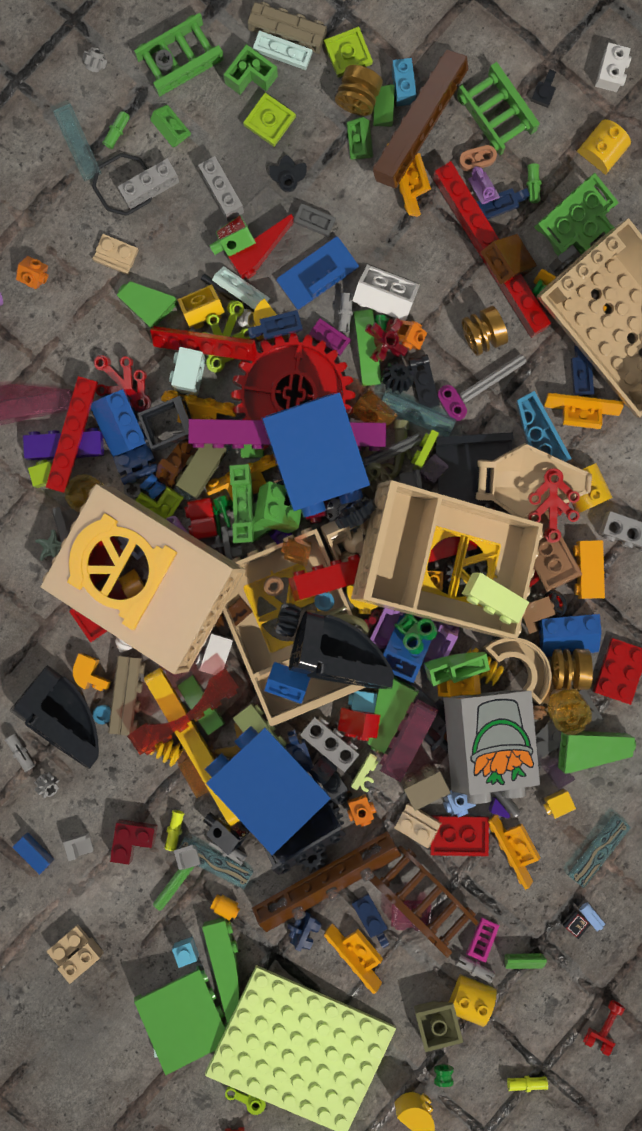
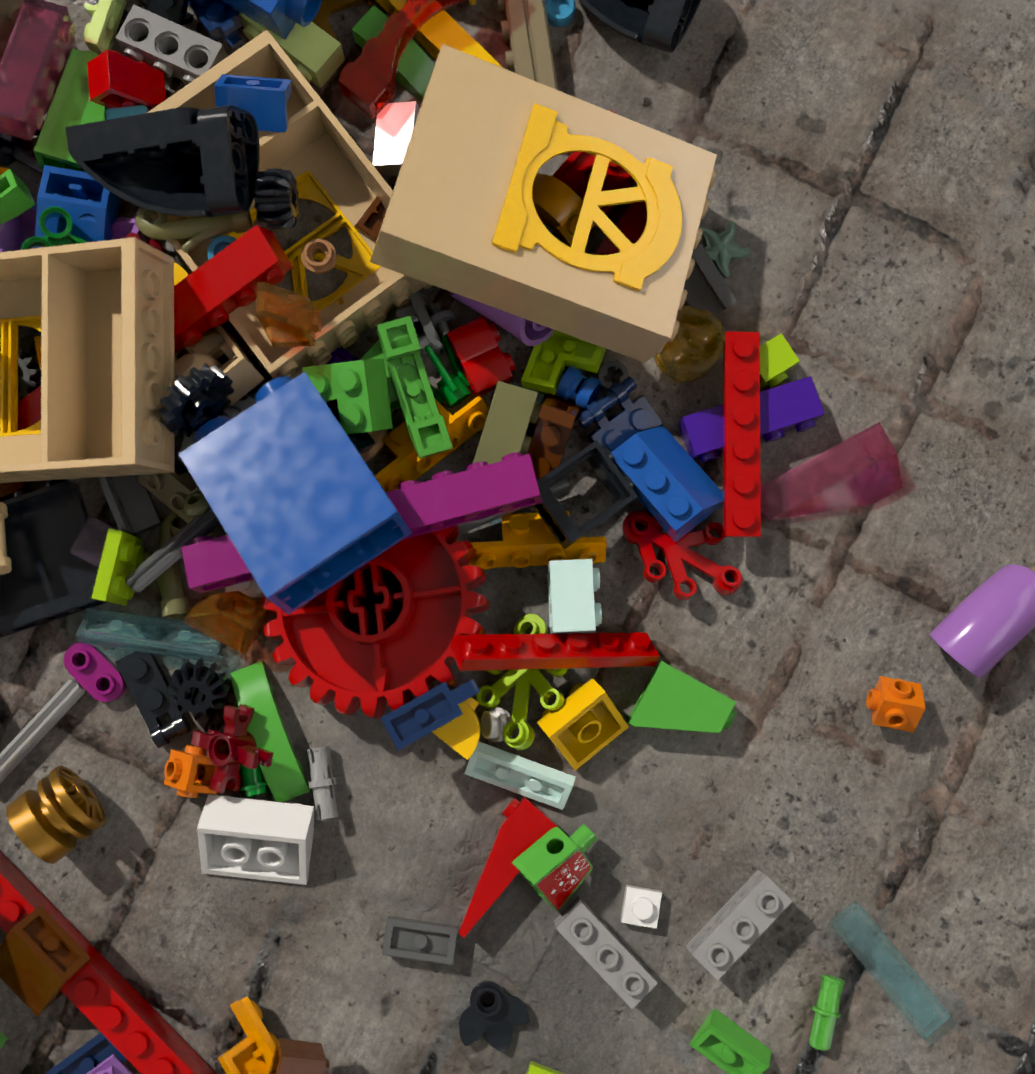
camera: 165 degrees right, 5 degrees down
light orange brick [73,653,112,691] -> none
black piece [92,153,152,216] -> none
tan plate [92,234,139,275] -> none
black bar [201,273,251,310] -> none
blue bracket [276,237,359,310] -> none
magenta plate [309,318,351,356] -> none
none -> white plate [620,885,662,929]

